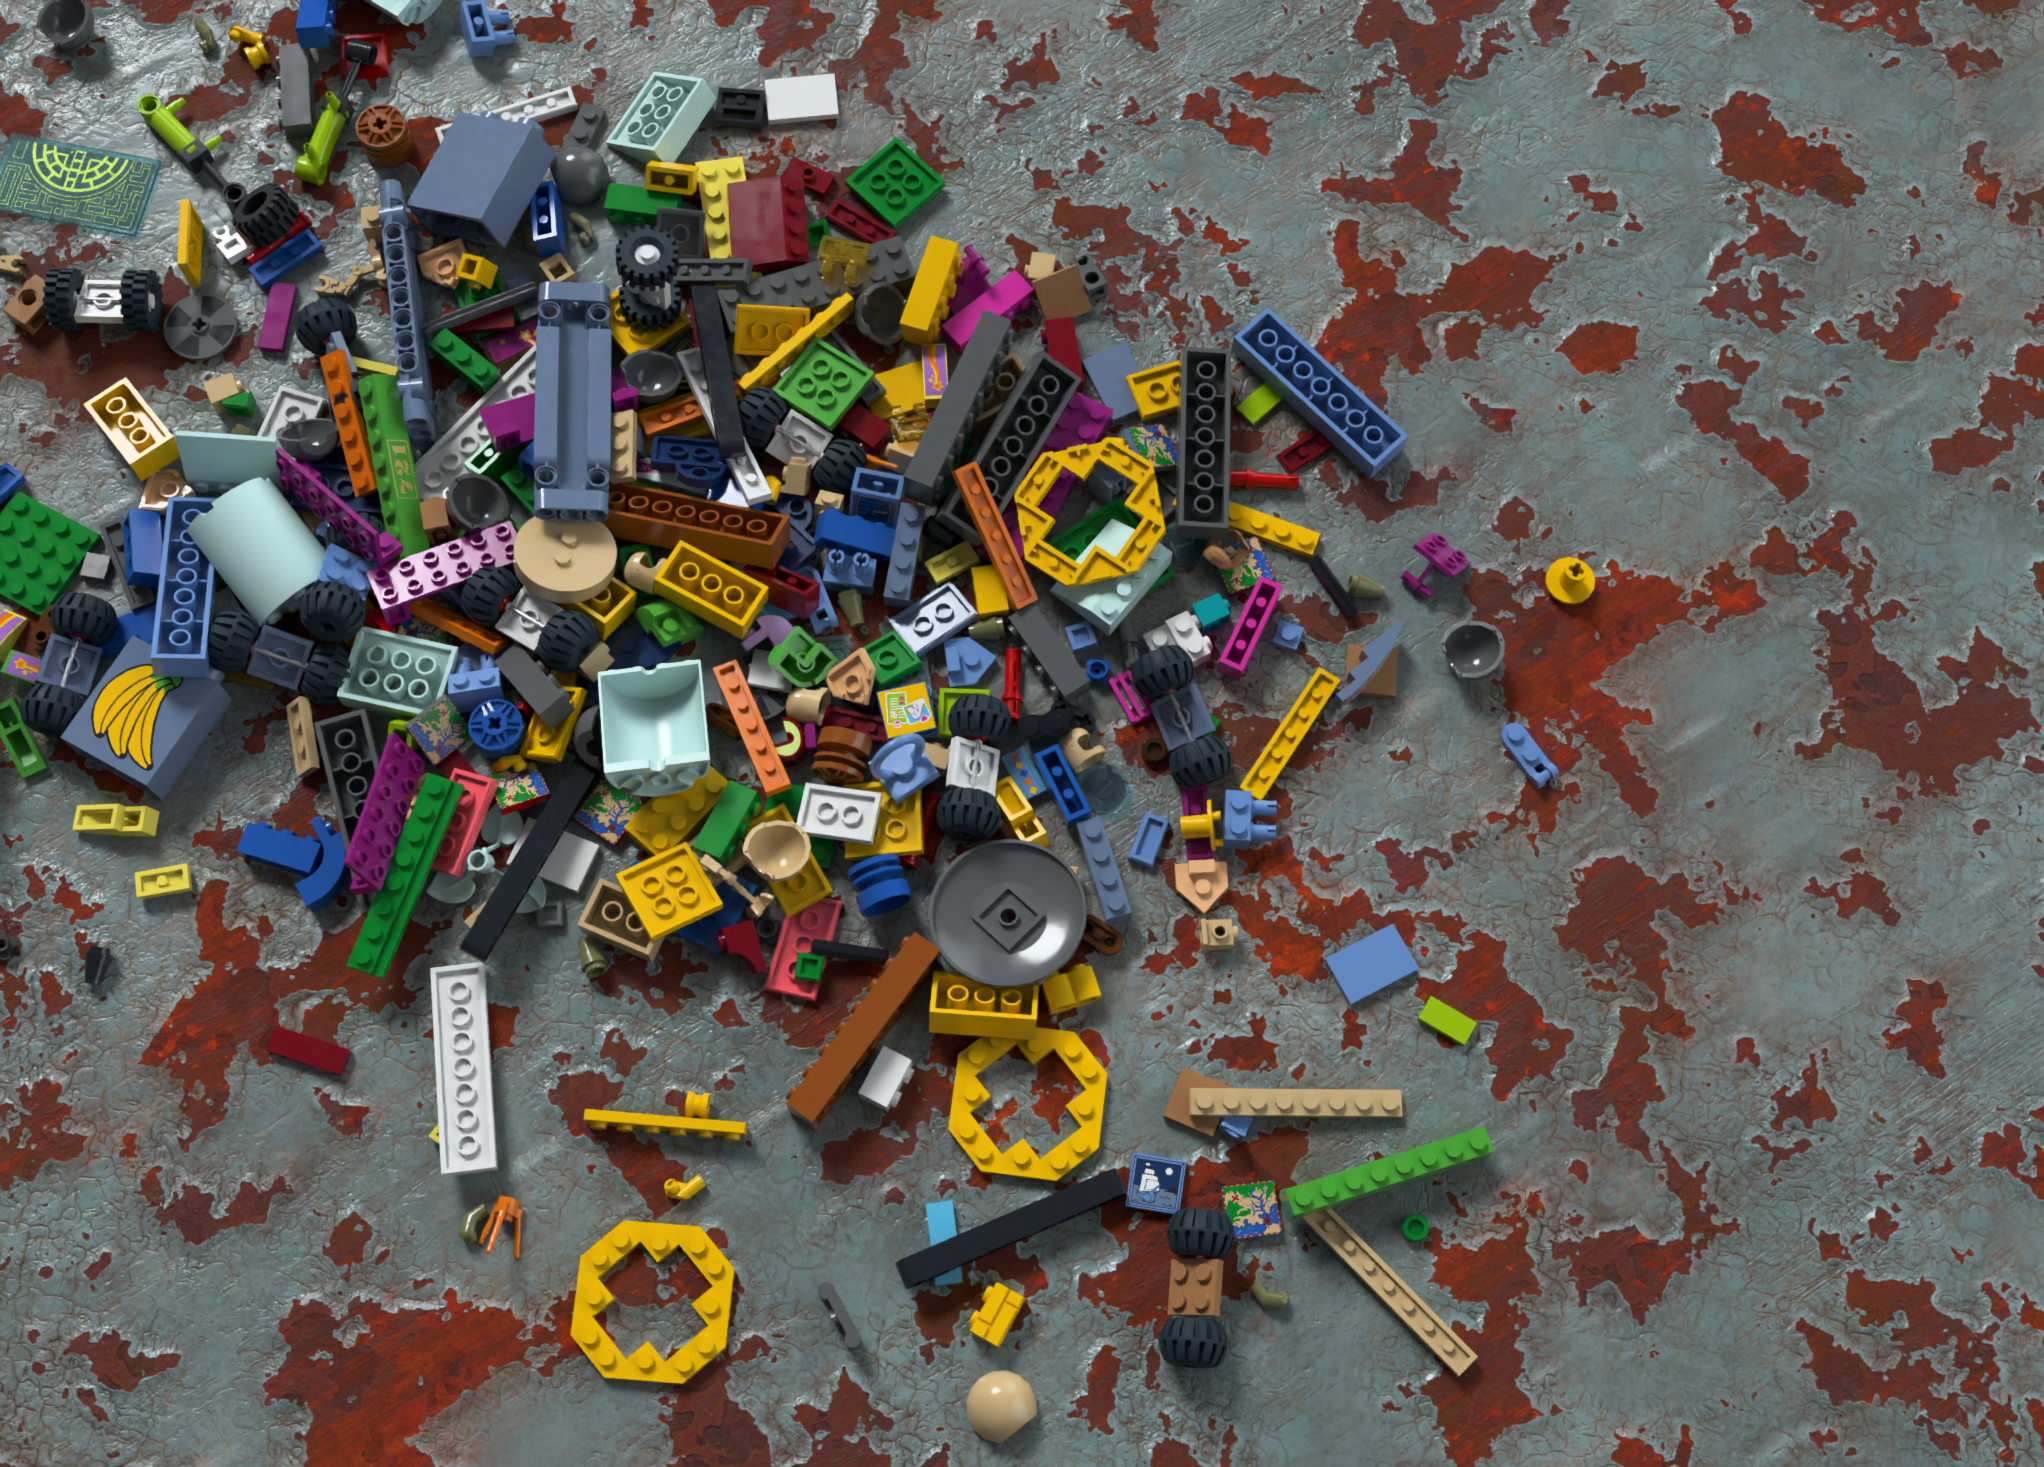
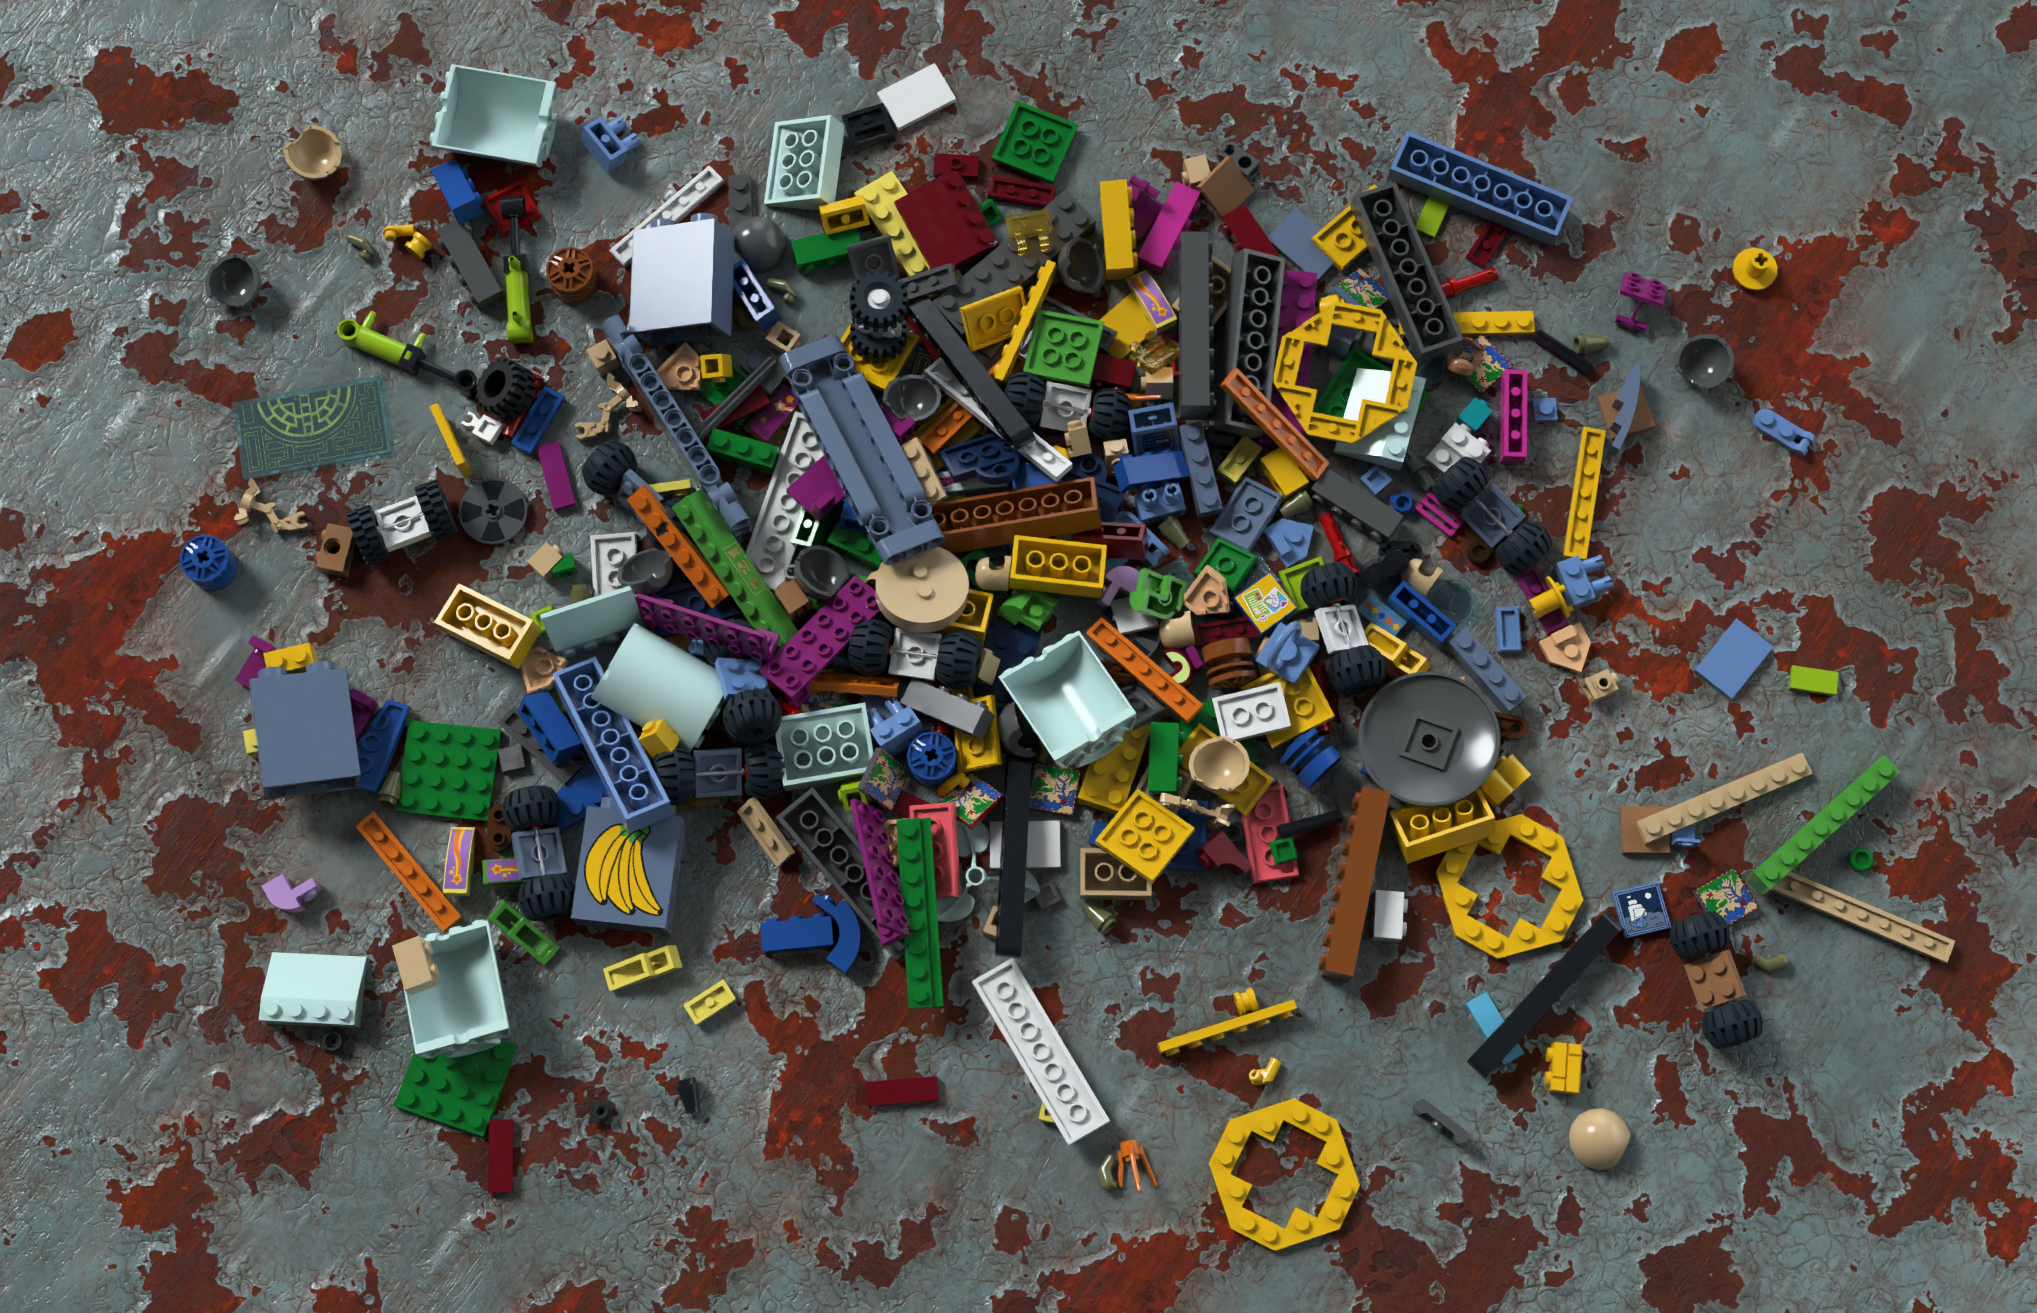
camera: 20 degrees left, 5 degrees up
none -> yellow brick [638,718,680,757]
none -> dark grey tile [1120,683,1167,730]

